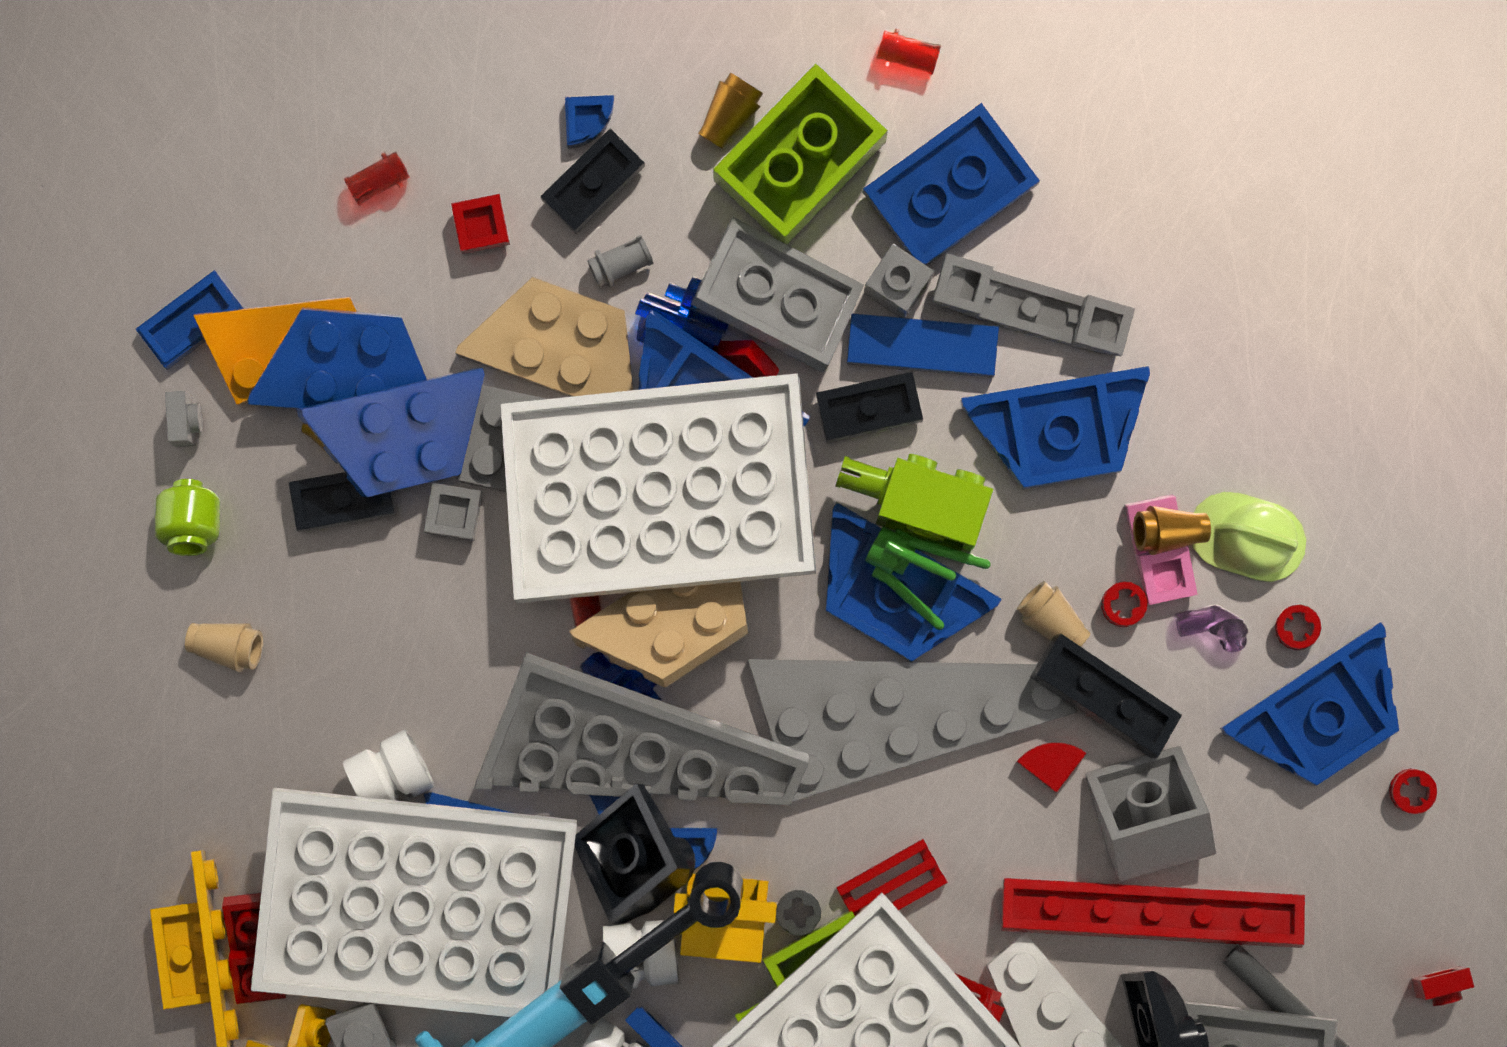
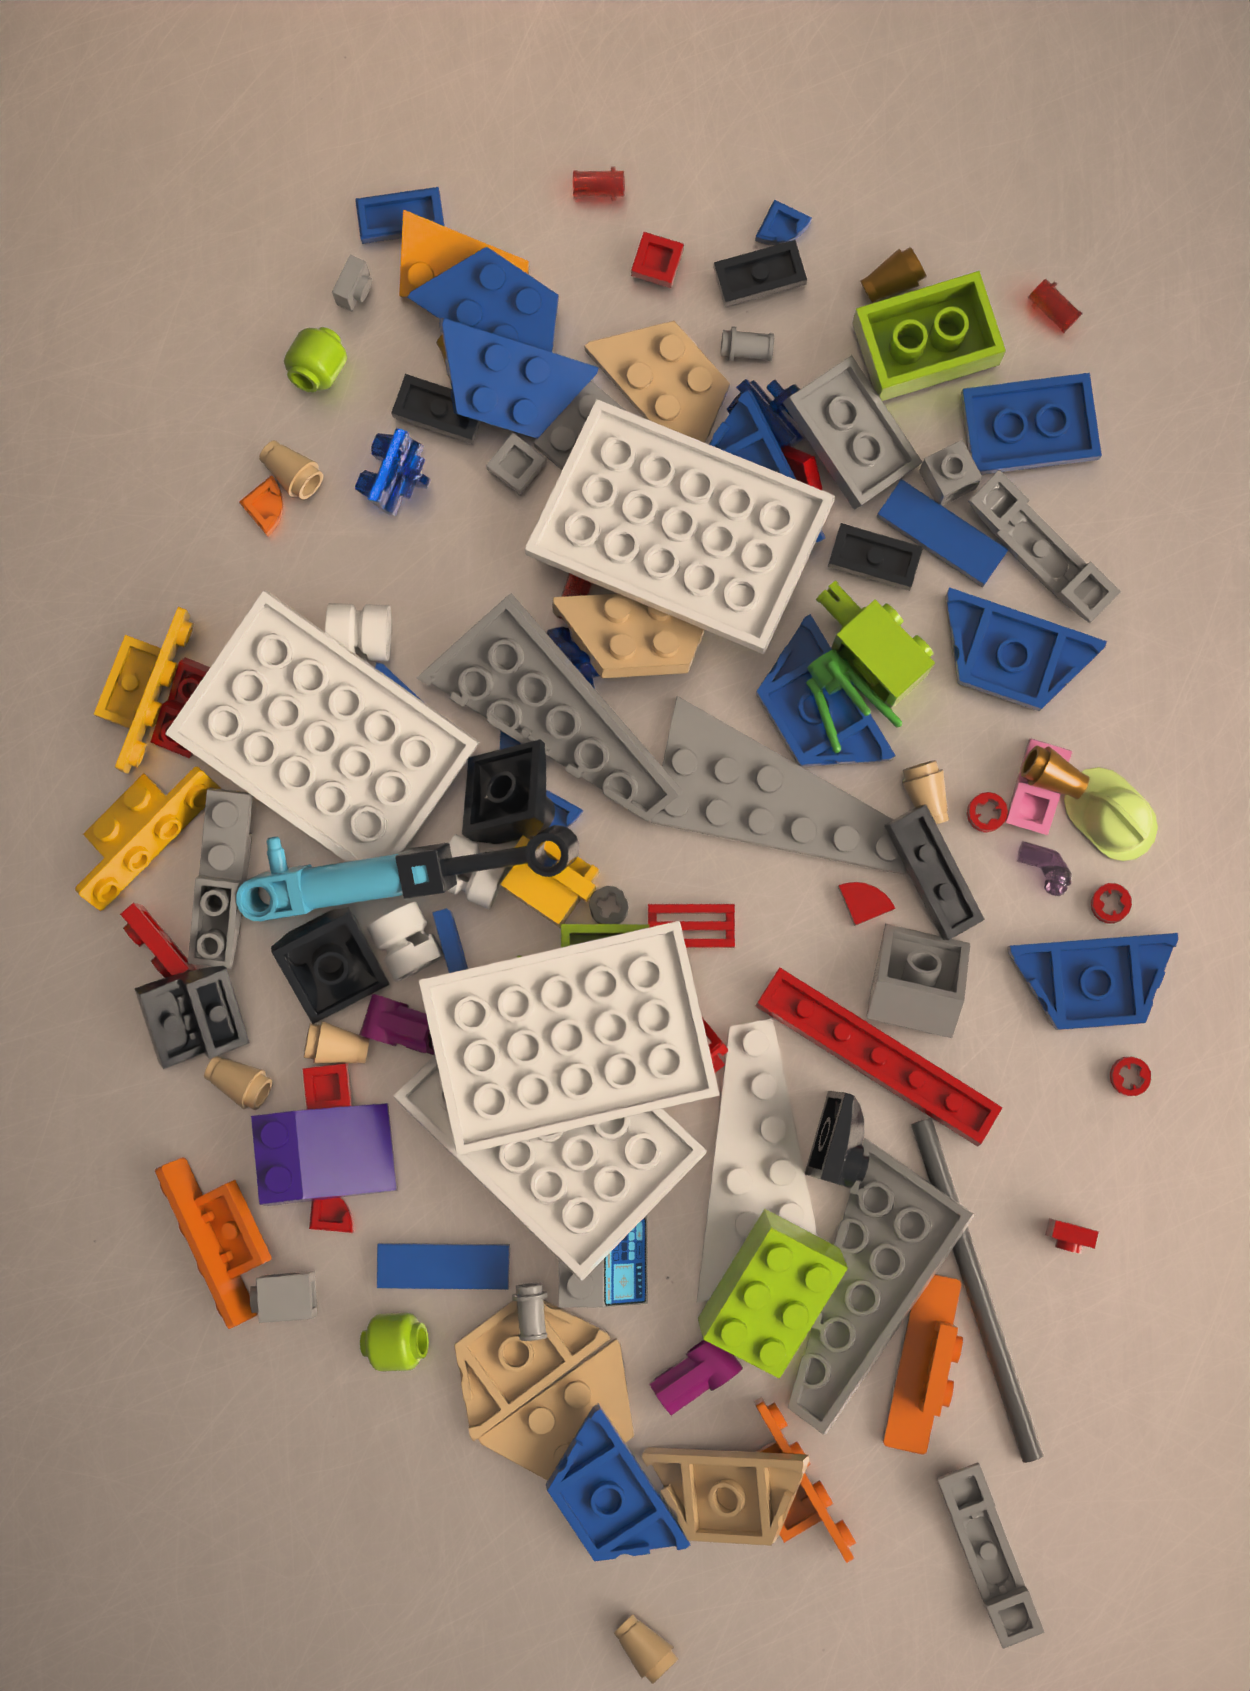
camera: 35 degrees right, 0 degrees up
none -> orange tile [239,475,283,537]
none -> clear blue hips [355,428,431,516]

